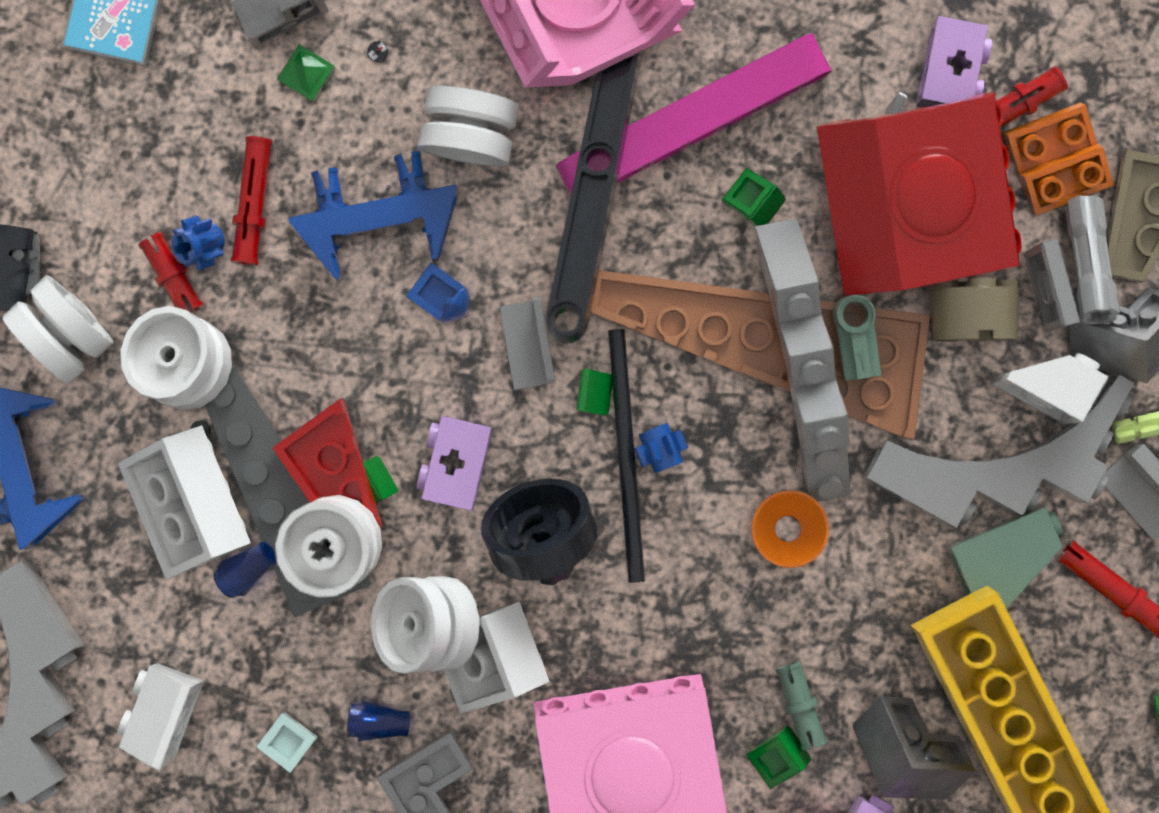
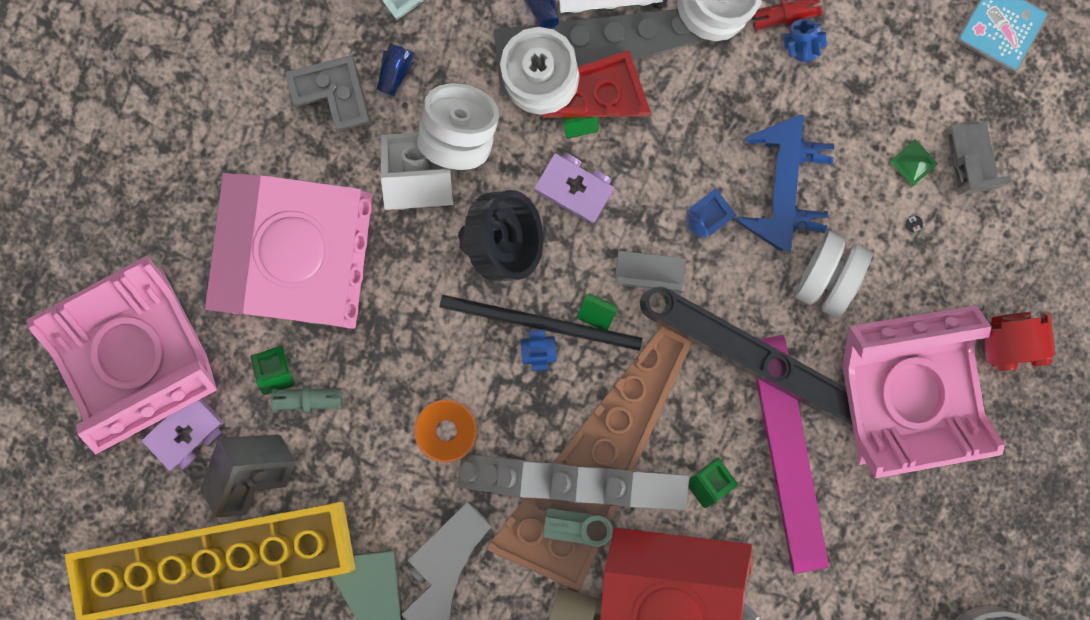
camera: 105 degrees right, 0 degrees up
red pin [231,136,273,266] -> none

